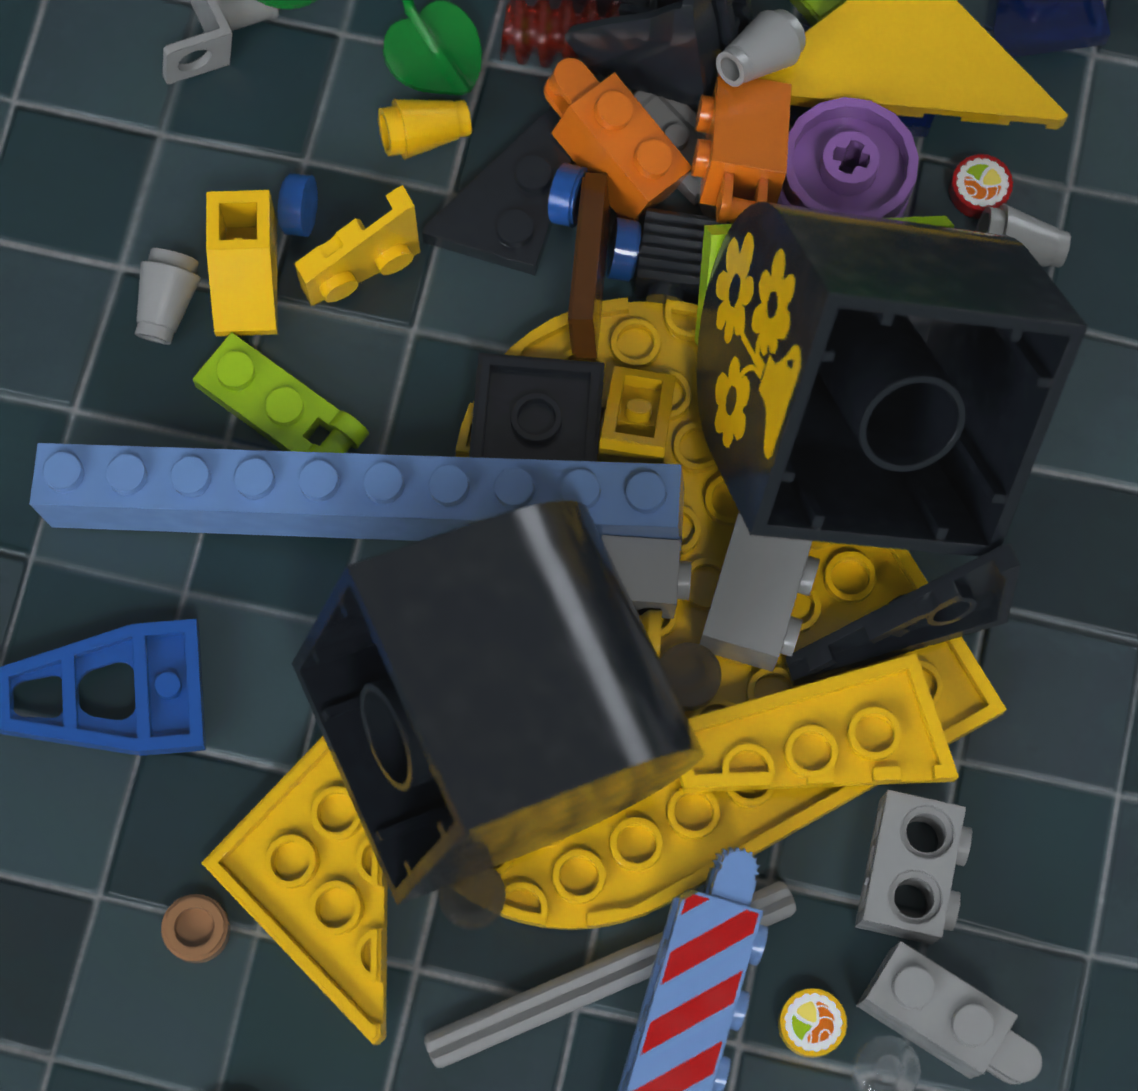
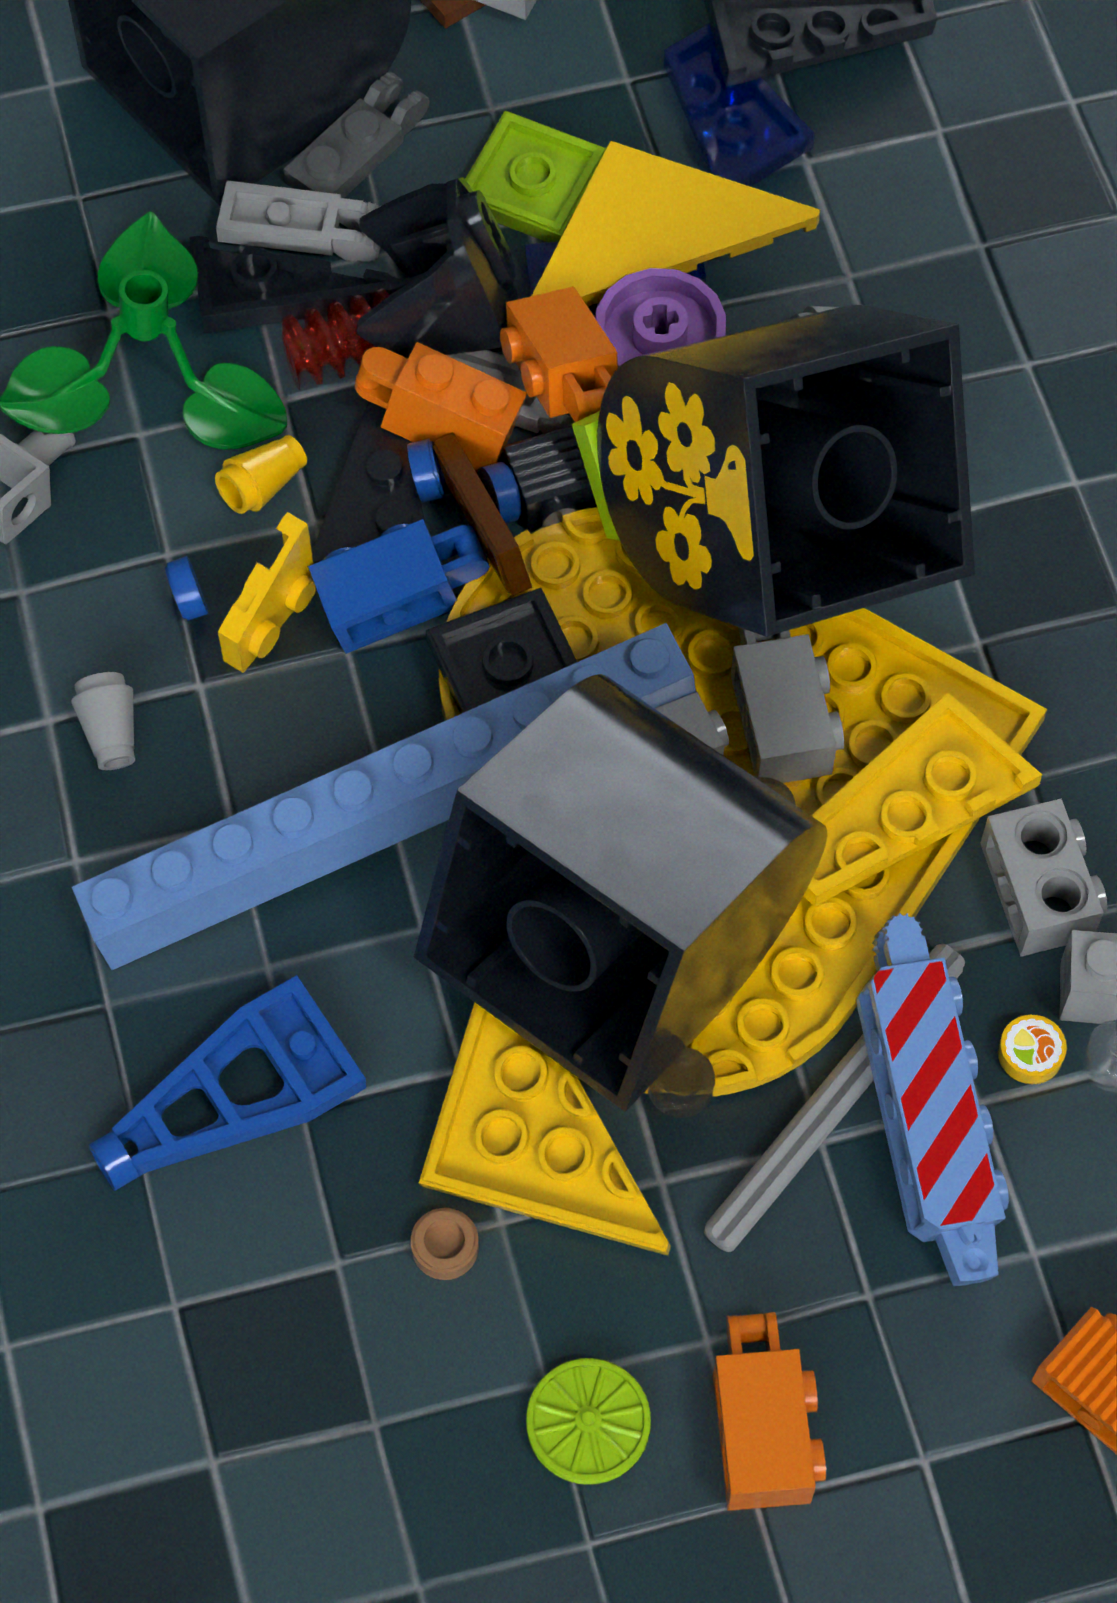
camera: 25 degrees left, 10 degrees down
lime plate [192,332,369,453] -> none
yellow slope [206,190,278,336] -> none
yellow slope [599,366,676,464] -> none
light grey cone [716,9,806,87] -> none
black wing [784,543,1021,686] -> none
tile [949,154,1013,219] -> none
none -> blue brick [308,519,490,654]

